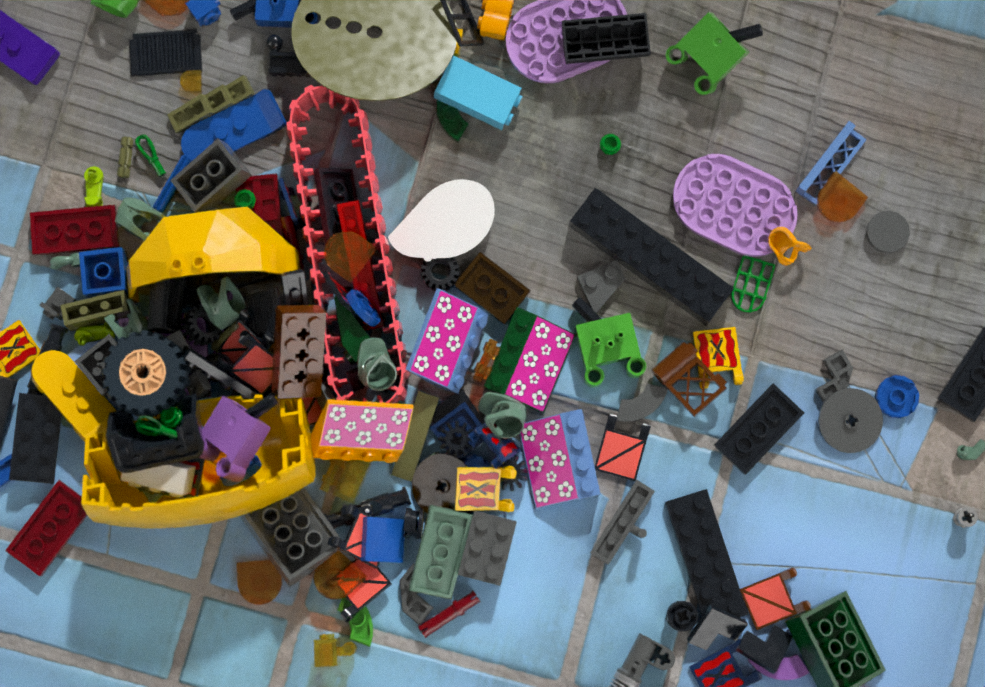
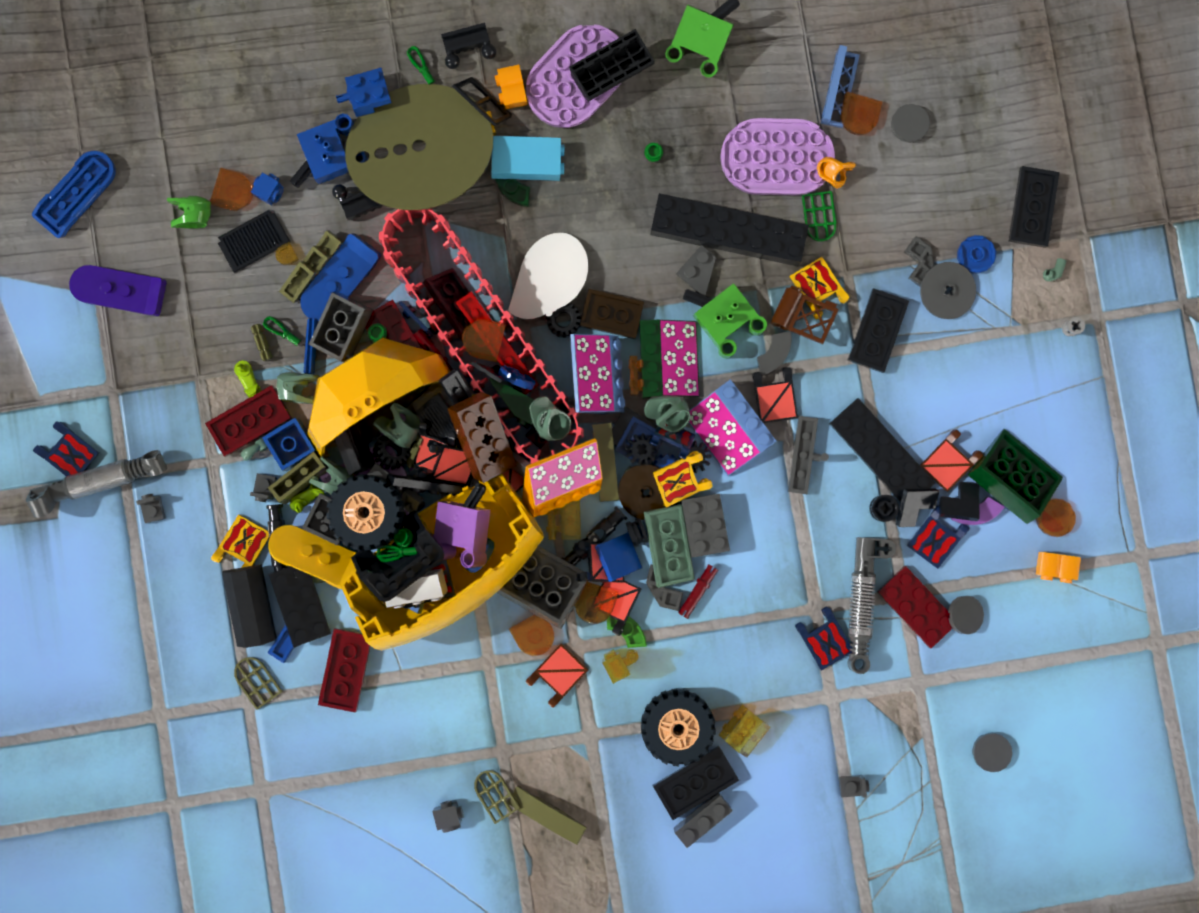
camera: 25 degrees left, 5 degrees up
none -> coral flag [526,644,588,708]

